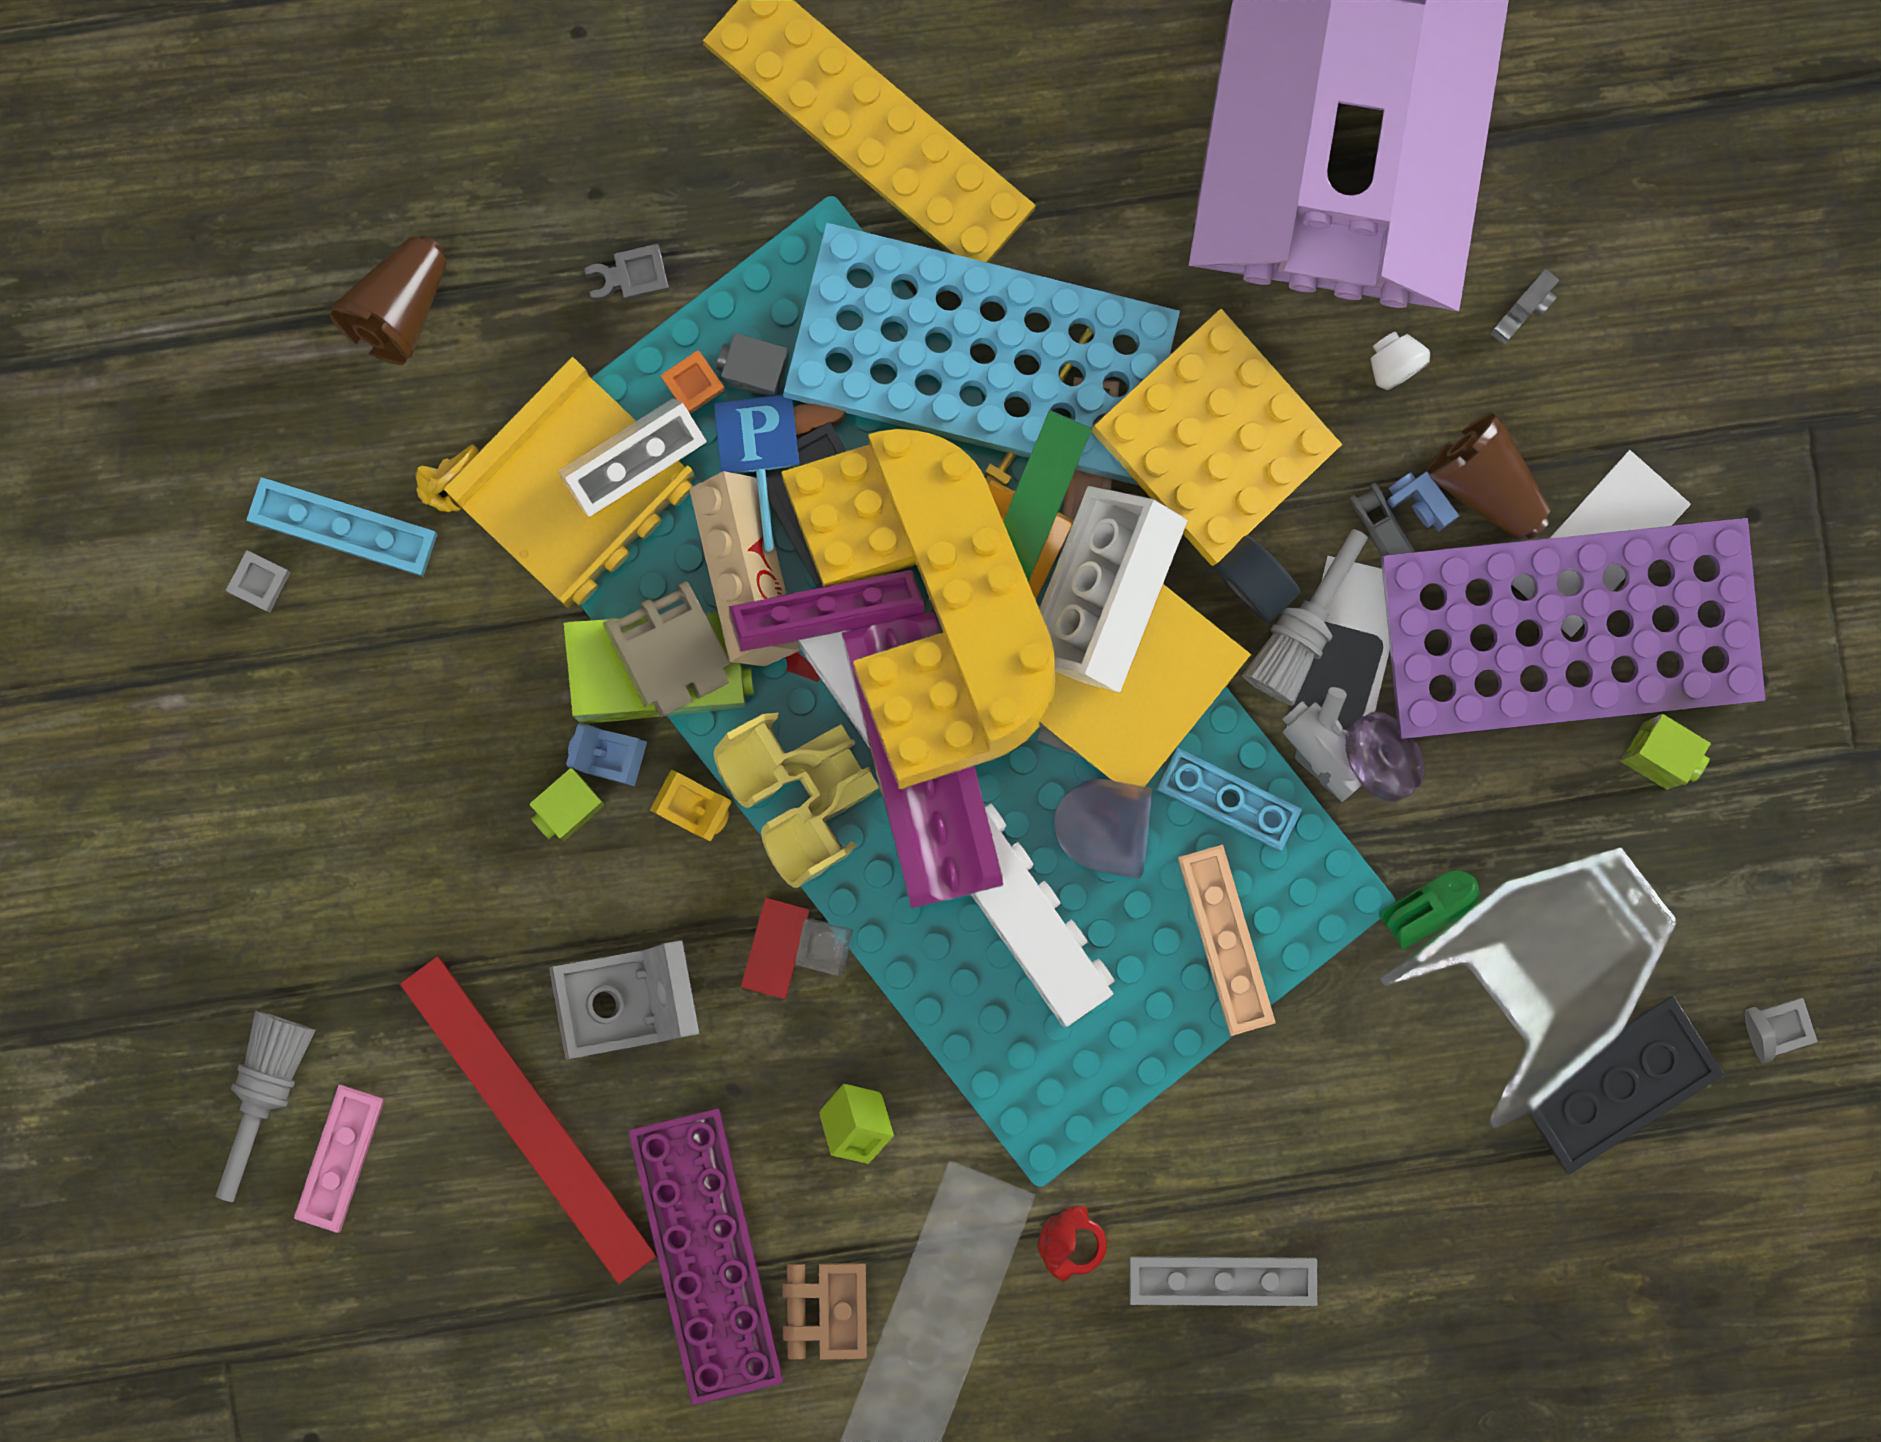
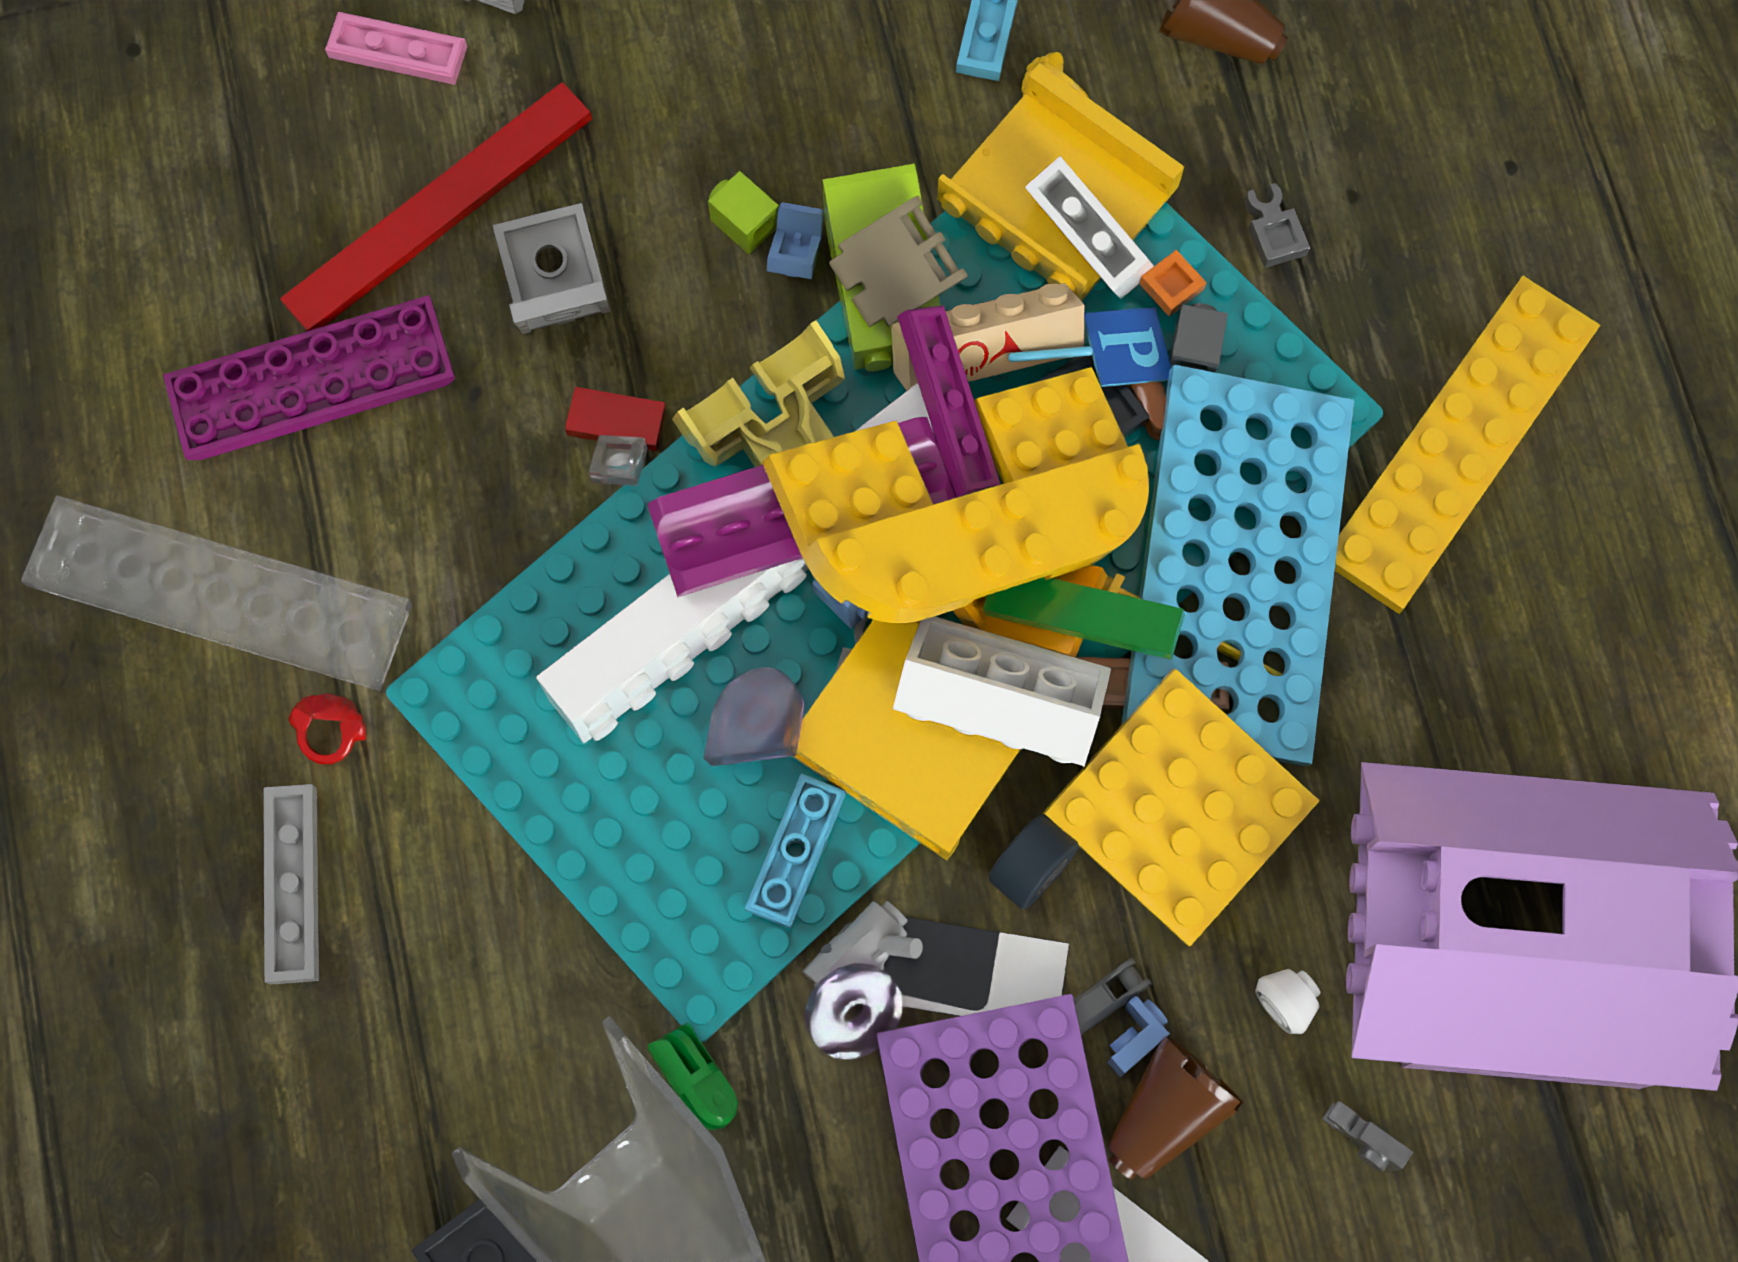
camera: 90 degrees right, 10 degrees down
yellow bracket [650,770,731,841] -> none
medium nougat plate [782,1263,867,1359] -> none
lime panel [820,1084,894,1164] -> none
light nougat tile [1177,845,1276,1036] -> none
light grey piece [1242,529,1368,706] -> none

